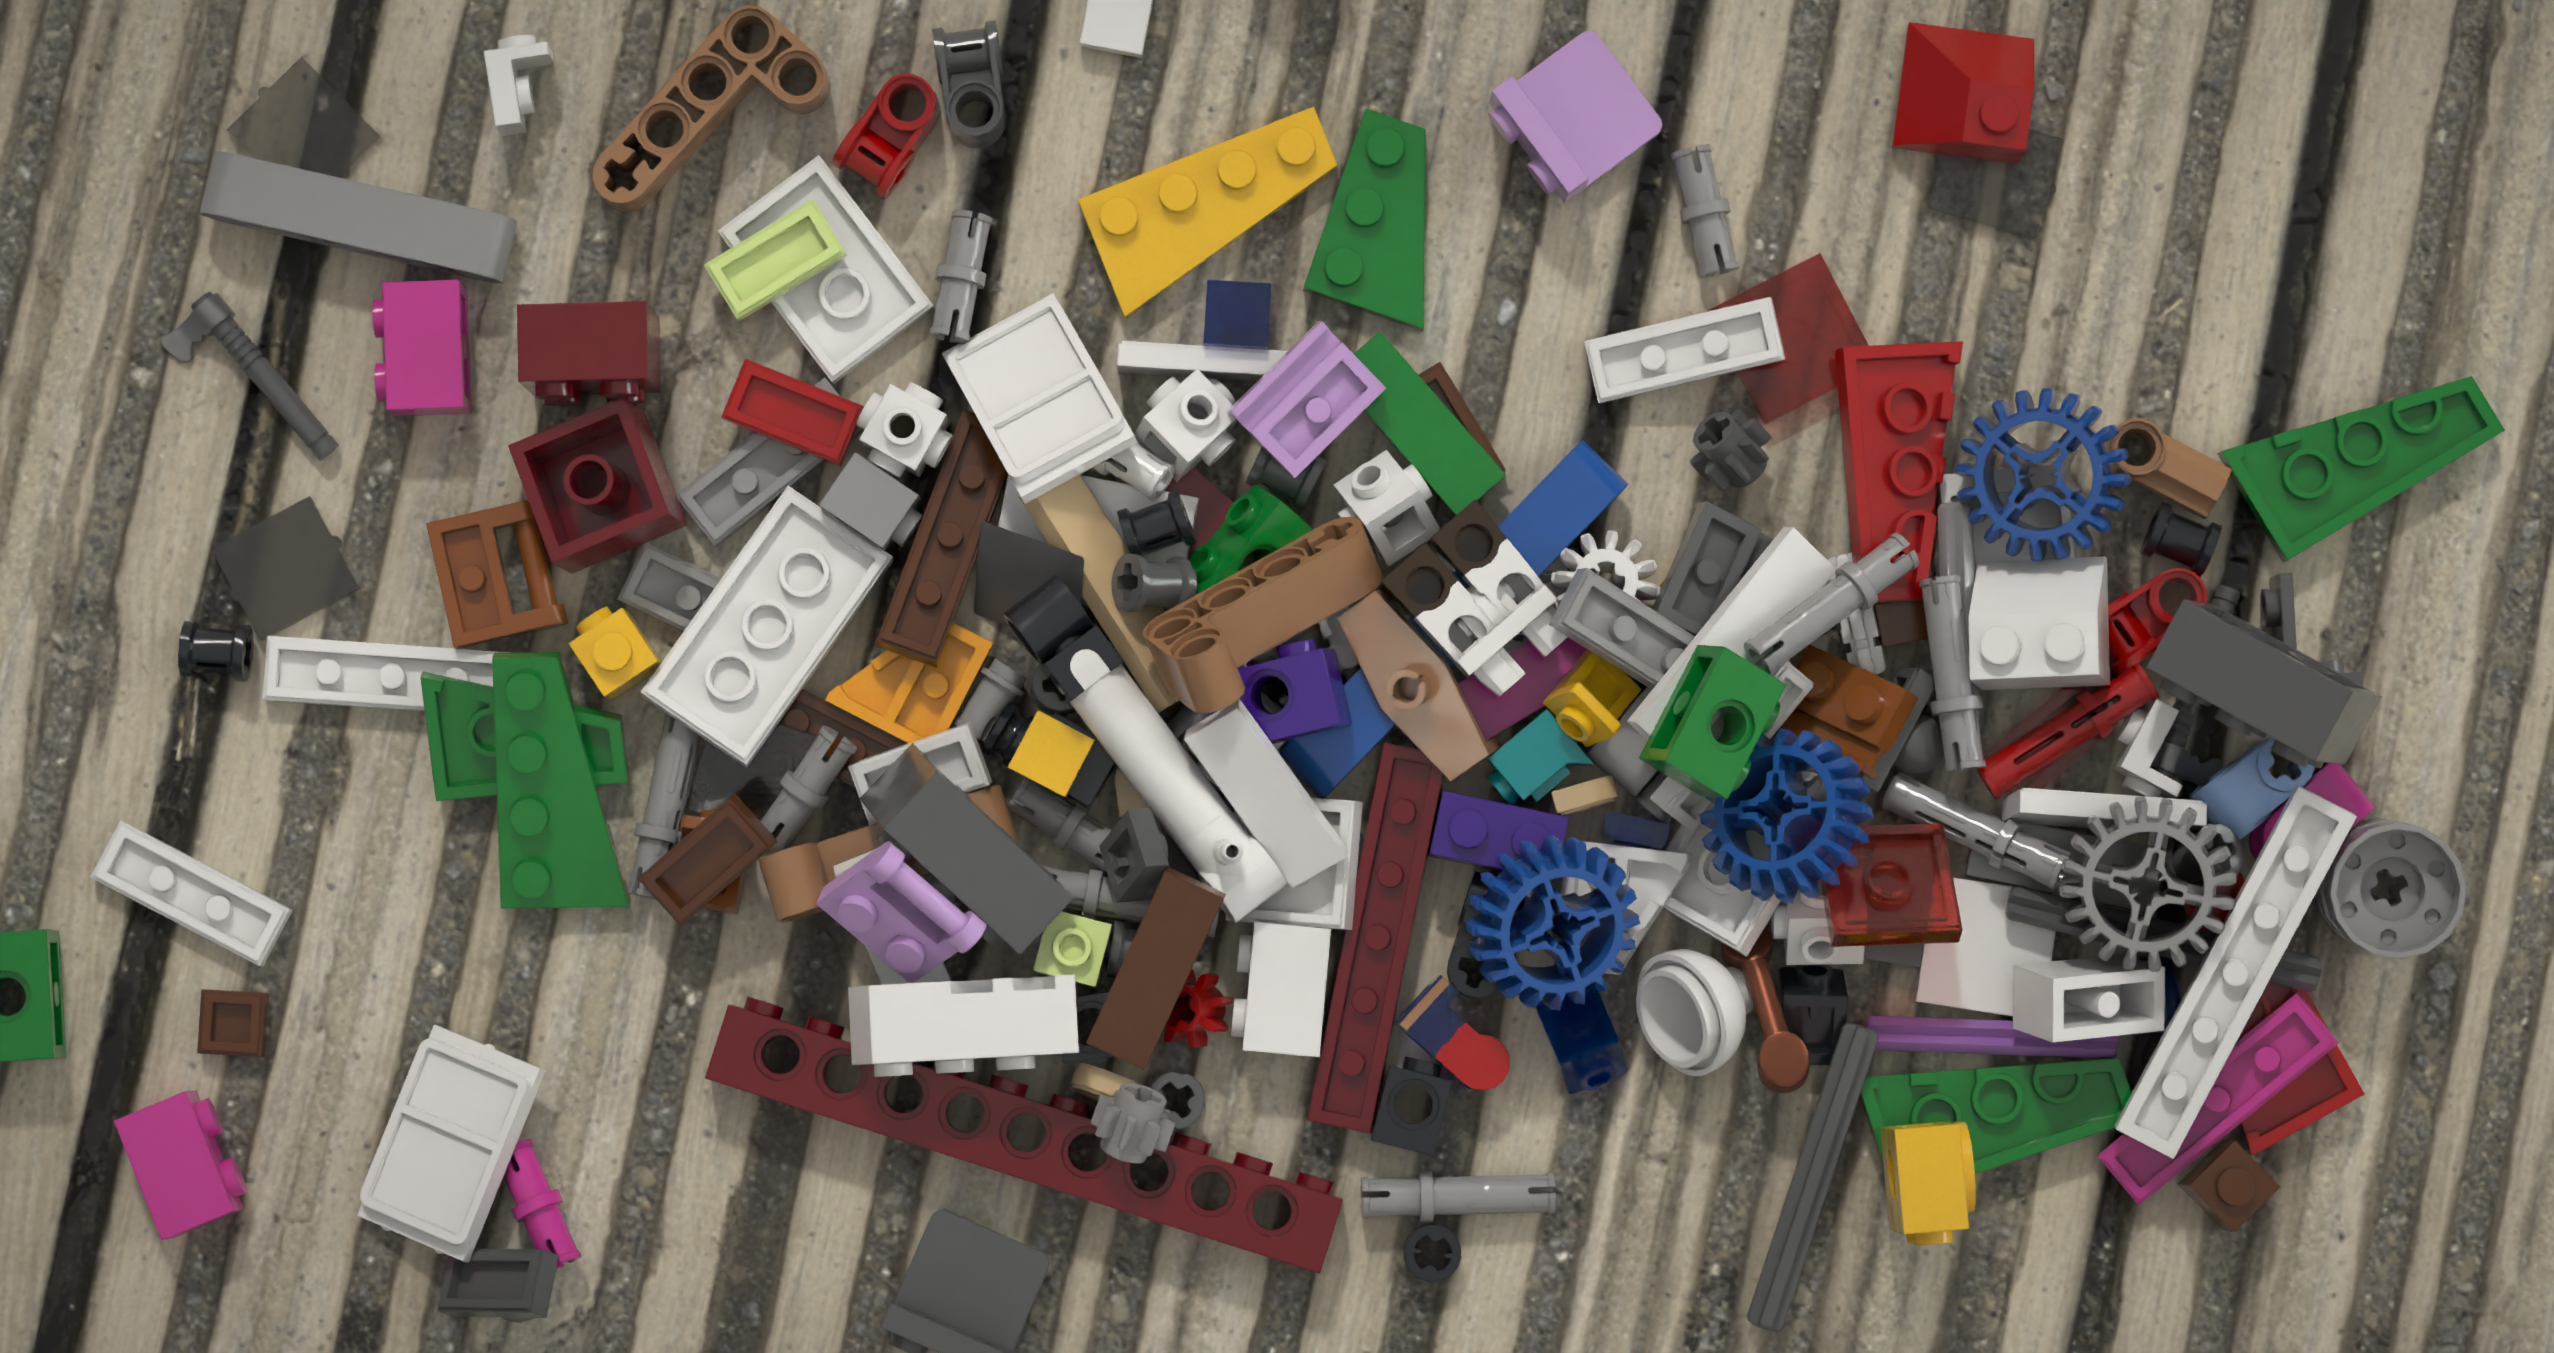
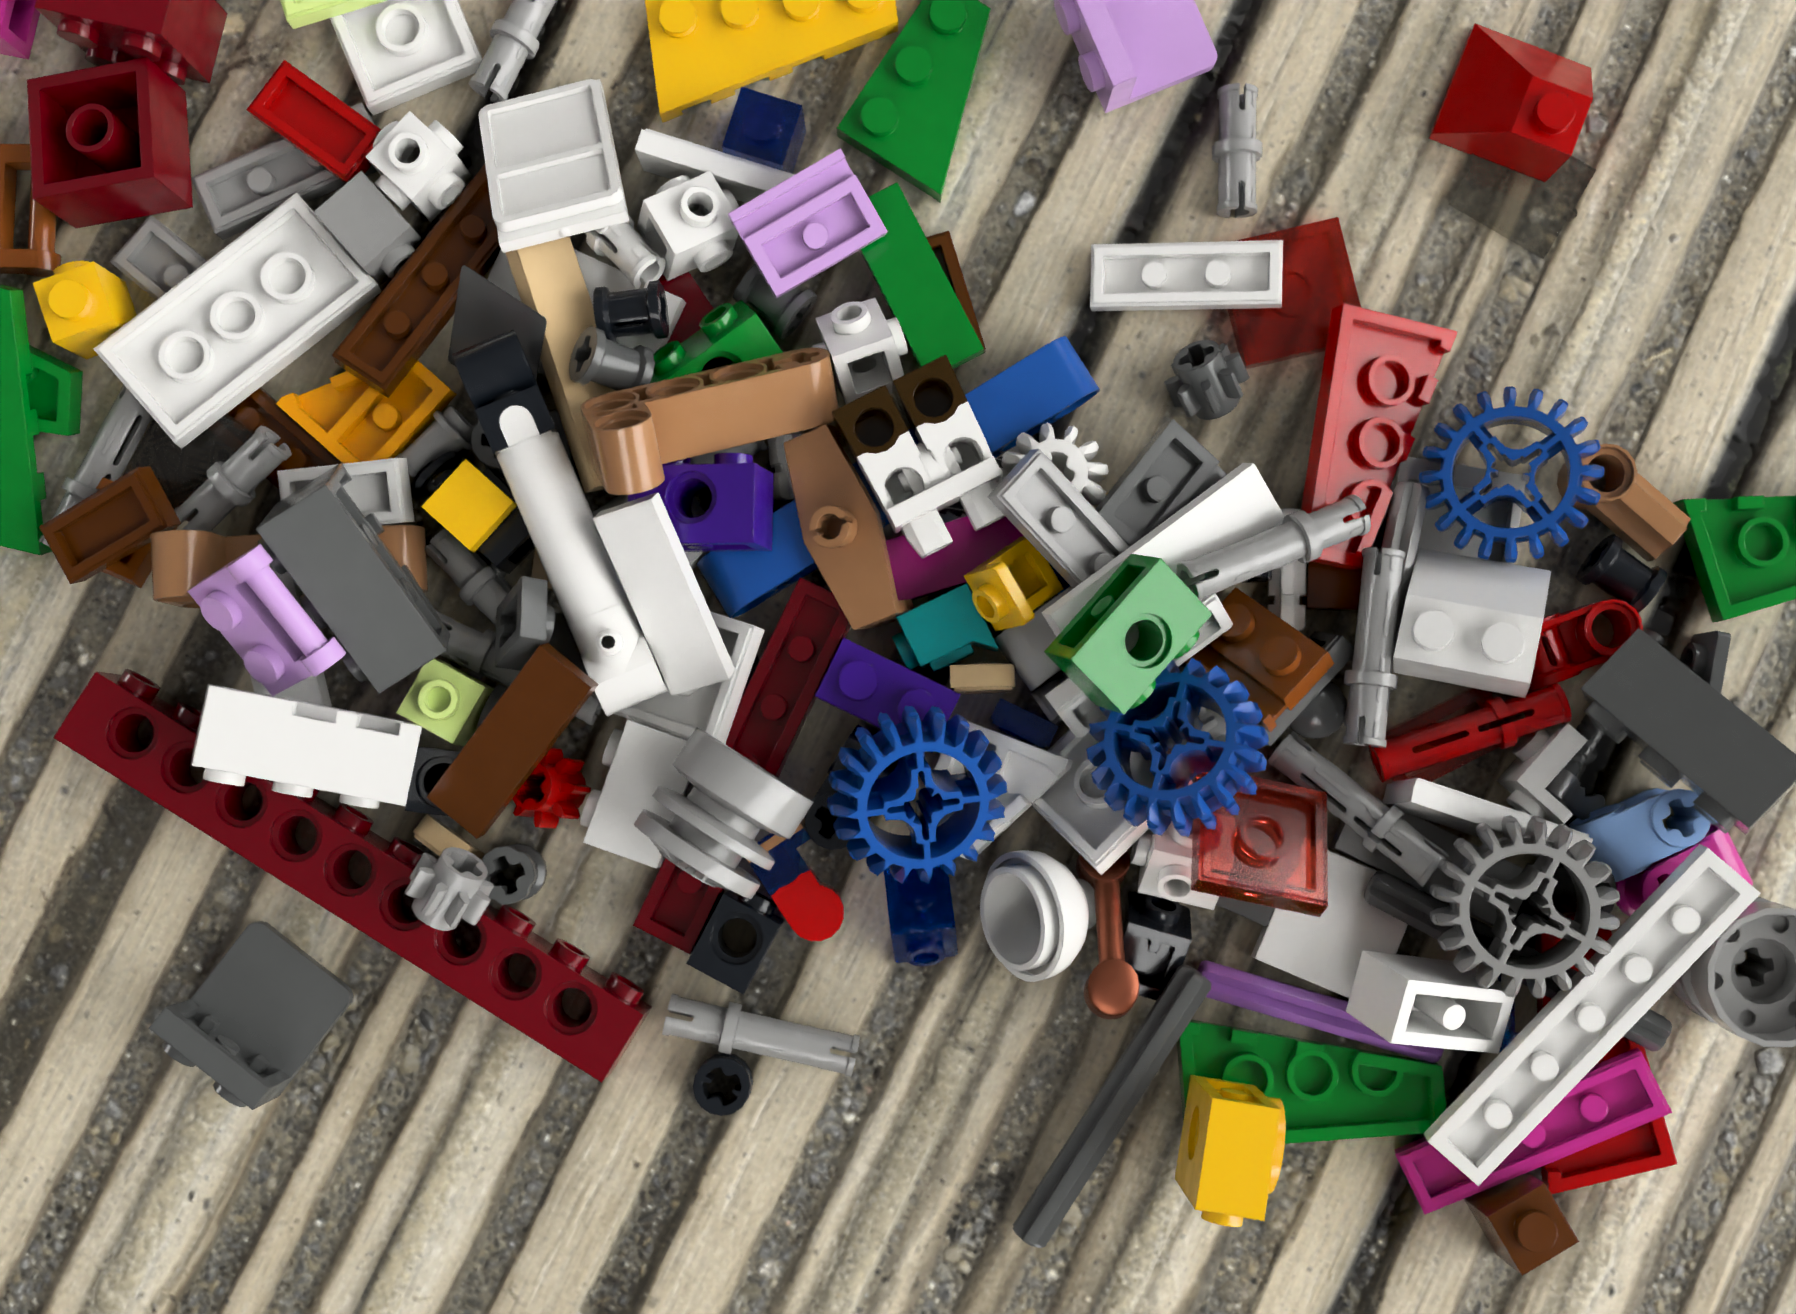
camera: 20 degrees right, 0 degrees up
none -> light grey wheel [633,727,814,899]

